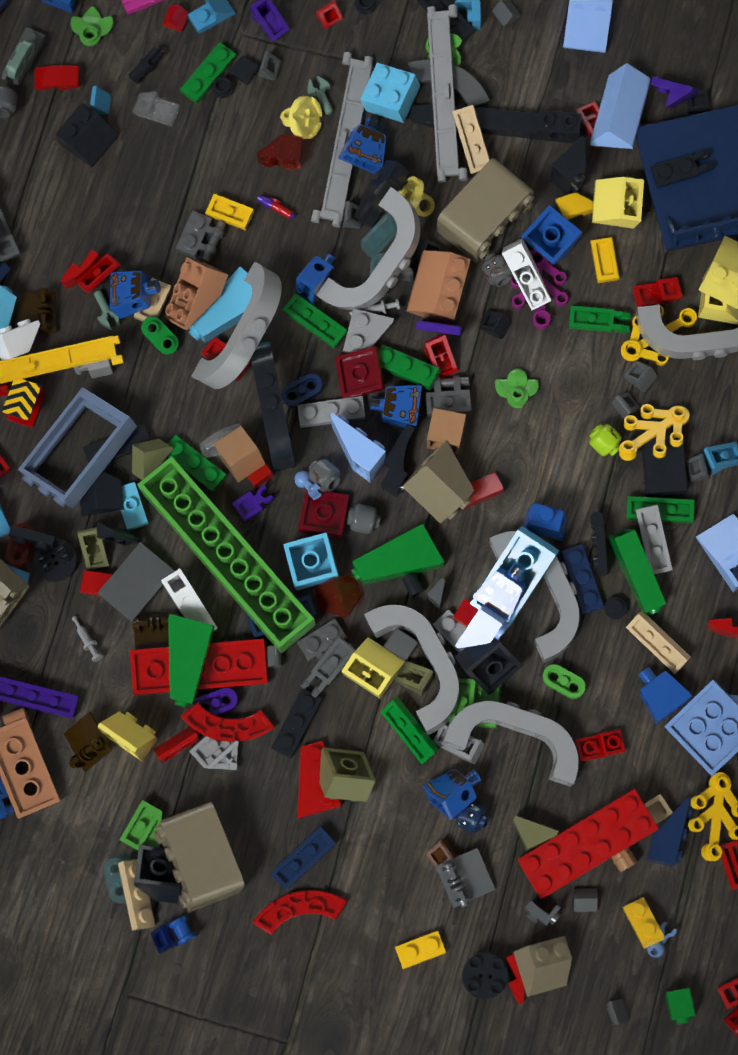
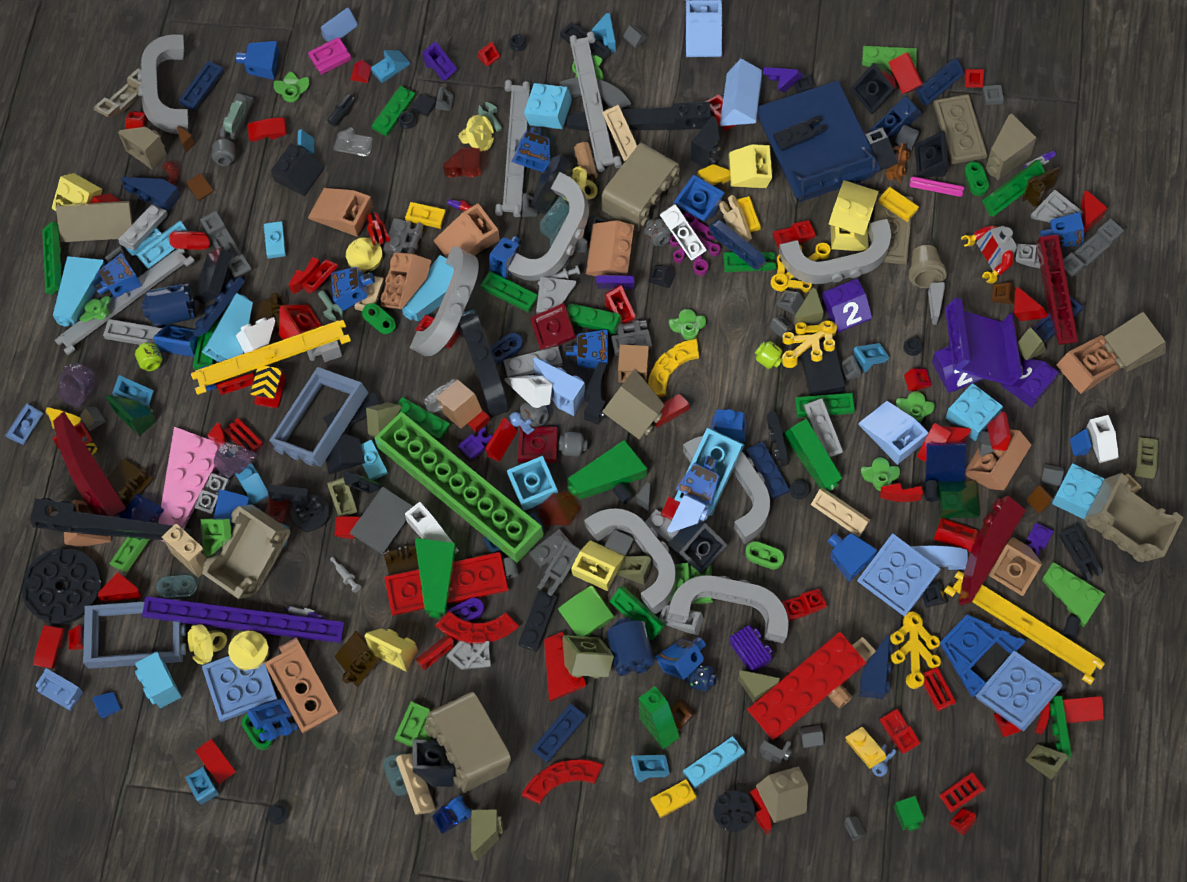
camera: 10 degrees left, 10 degrees down
dark grey hinge [436,848,495,908] -> none
none -> medium azure plate [264,221,286,259]
none -> red slope [279,305,322,340]
none -> light grey piece [286,606,324,619]
none -> nougat slope [308,188,373,237]
none -> light yellow tile [346,238,383,273]
none -> red arm [367,212,390,246]
none -> nougat slope [434,204,500,259]
none -> olive slope [471,810,503,861]
none -> red slope [485,418,517,462]
none -> white slope [505,375,553,408]
none -> bright green slope [558,586,615,637]
none -> medium nougat axle [574,142,598,181]
none -> dark blue cylinder [606,618,655,676]
none -> dark azure slope [631,755,670,782]
none -> green slope [639,686,680,750]
none -> yellow tile [648,339,699,397]
none -> medium azure plate [683,736,745,789]
none -> dark blue beam [709,220,766,270]
none -> tan hinge [720,195,752,242]
none -> dark purple brick [729,625,773,673]
none -> olive slope [794,288,823,325]
none -> dark purple slope [822,279,872,333]
none -> bright green plate [861,457,900,491]
none -> red slope [879,709,921,754]

